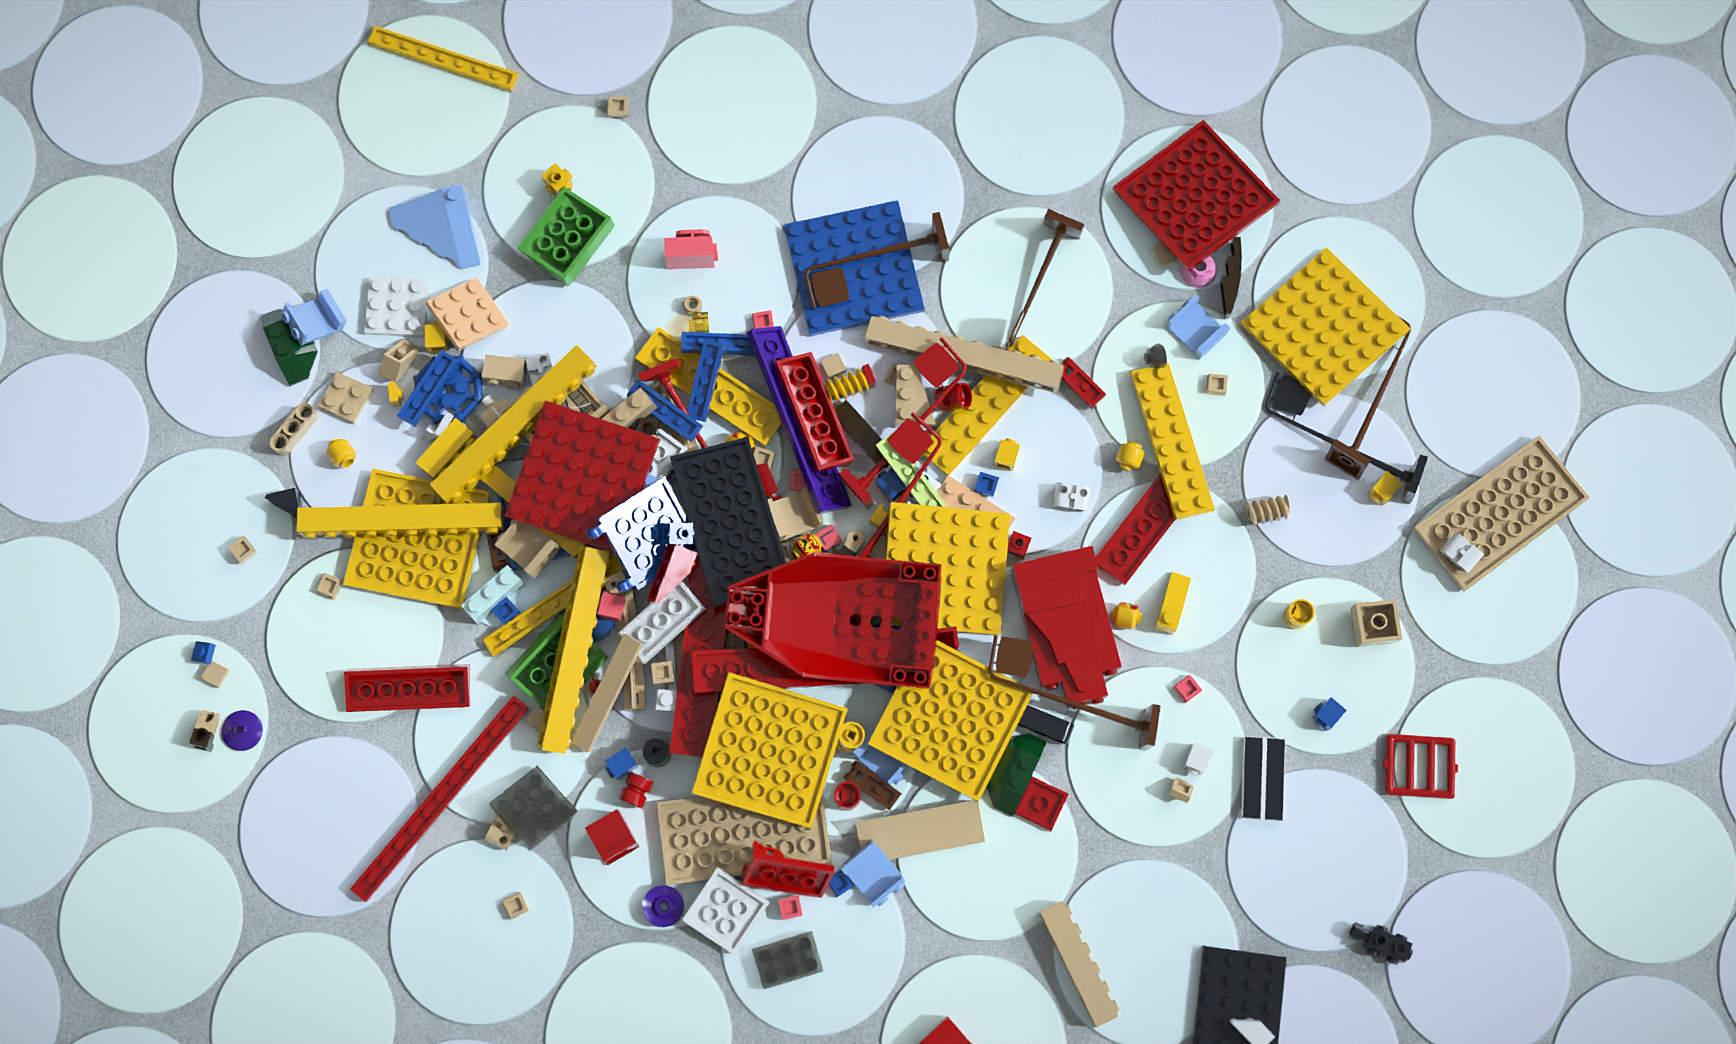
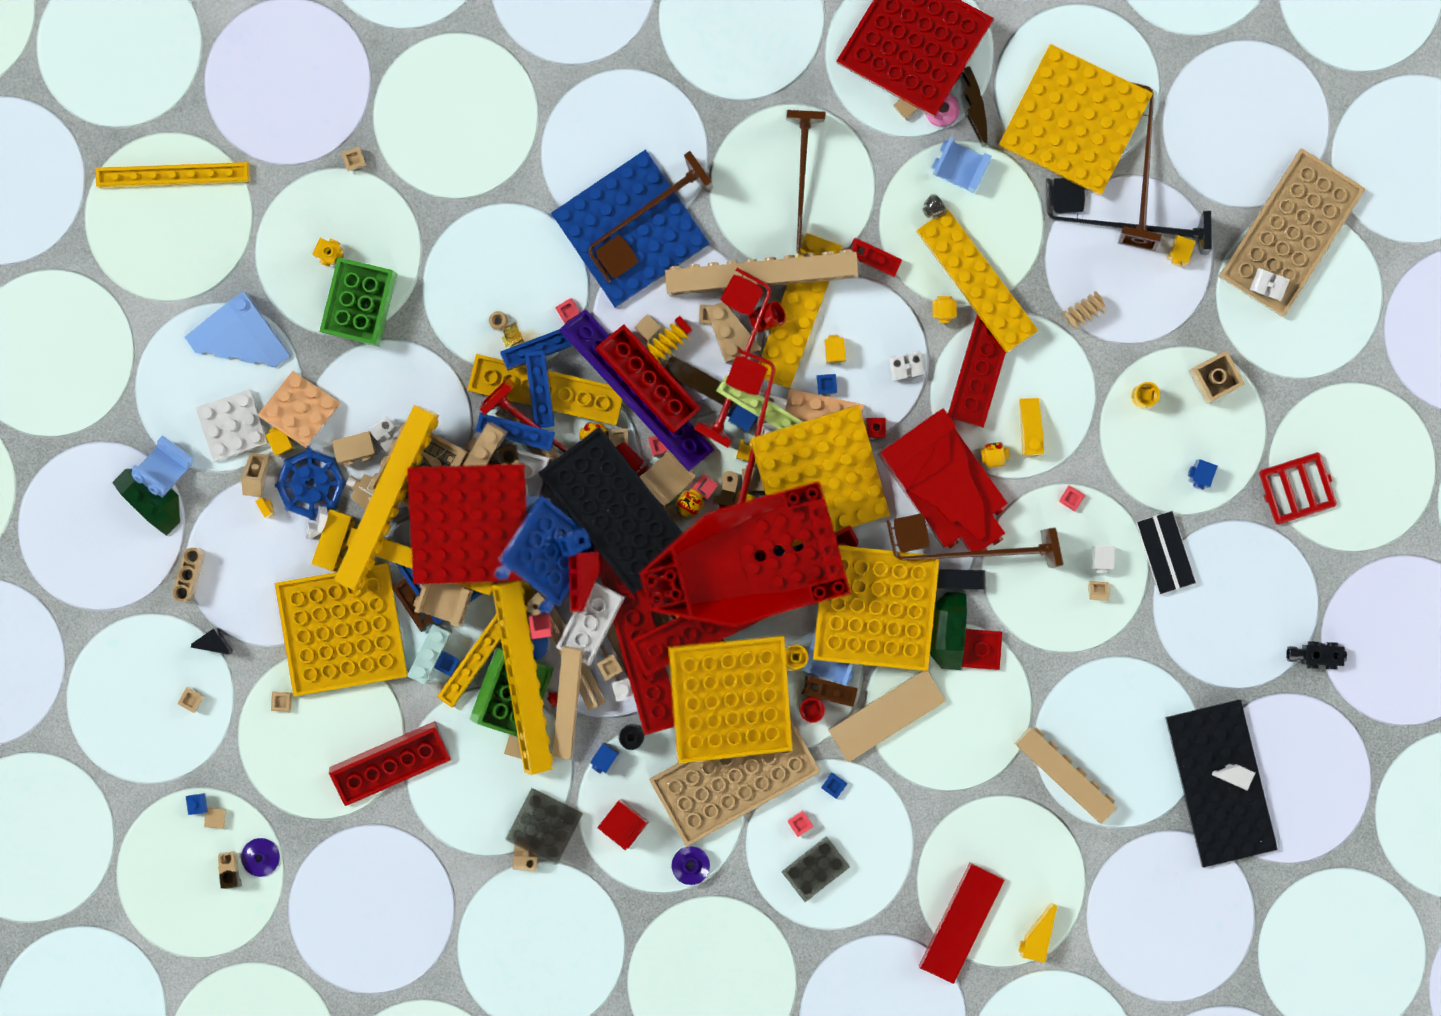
camera: 20 degrees left, 10 degrees up
yellow brick [297,503,504,539] -> none
tan plate [318,371,374,424] -> none
yellow head [326,438,356,469] -> none
red plate [350,695,530,903] -> none
blue plate [397,350,459,427] -> none
tan tile [502,892,530,920] -> none
red wheel [618,771,654,809] -> none
coral brick [664,229,719,269] -> none
white plate [682,867,770,955] -> none
red plate [742,840,835,898] -> none
light blue panel [840,840,905,908] -> none
tan tile [1206,373,1228,396] -> none

